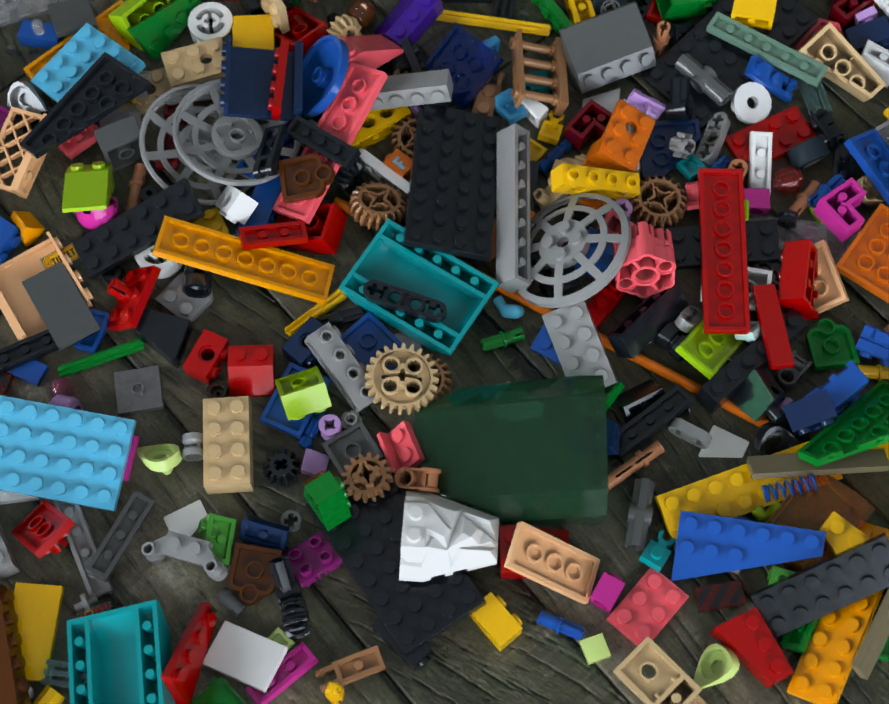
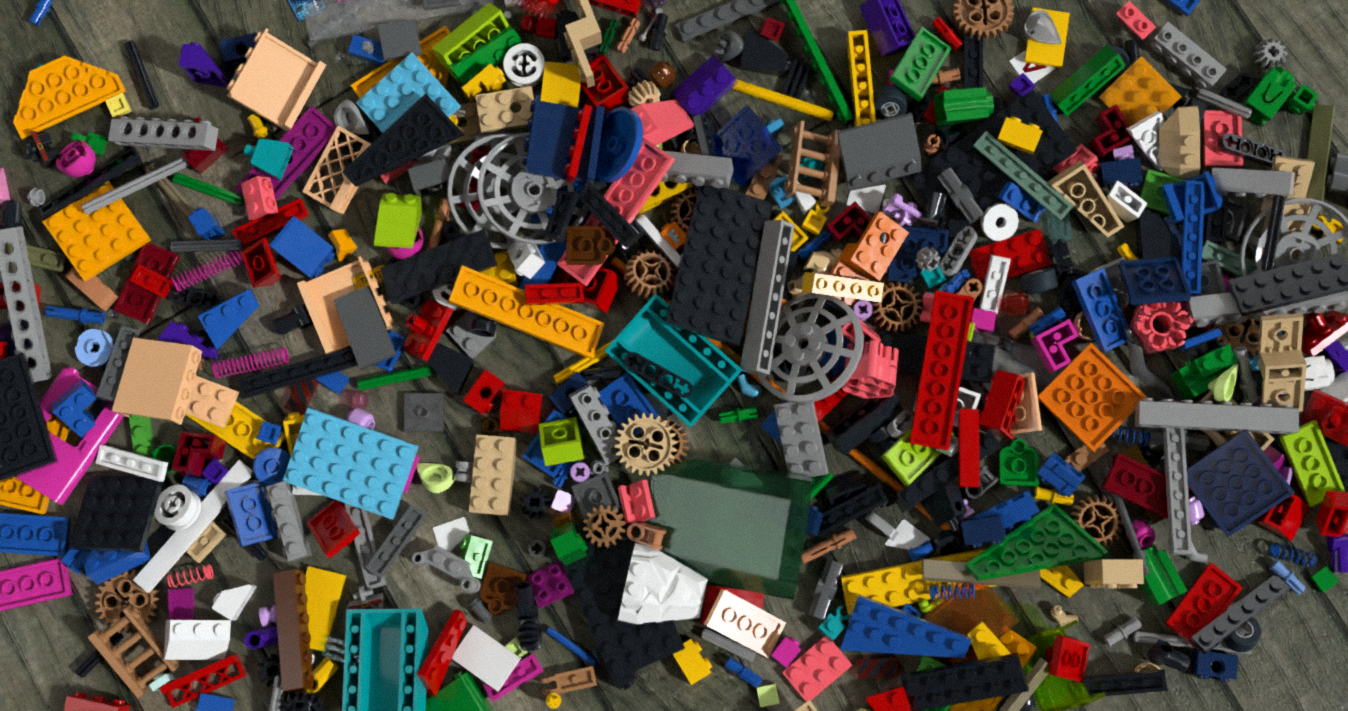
camera: 10 degrees right, 15 degrees up
dark blue plate [239,515,290,552] -> none
none -> yellow plate [462,63,506,103]
none -> blue bar [545,626,597,666]
none -> light grey axle [701,629,756,662]
none -> blue pin [907,540,934,562]

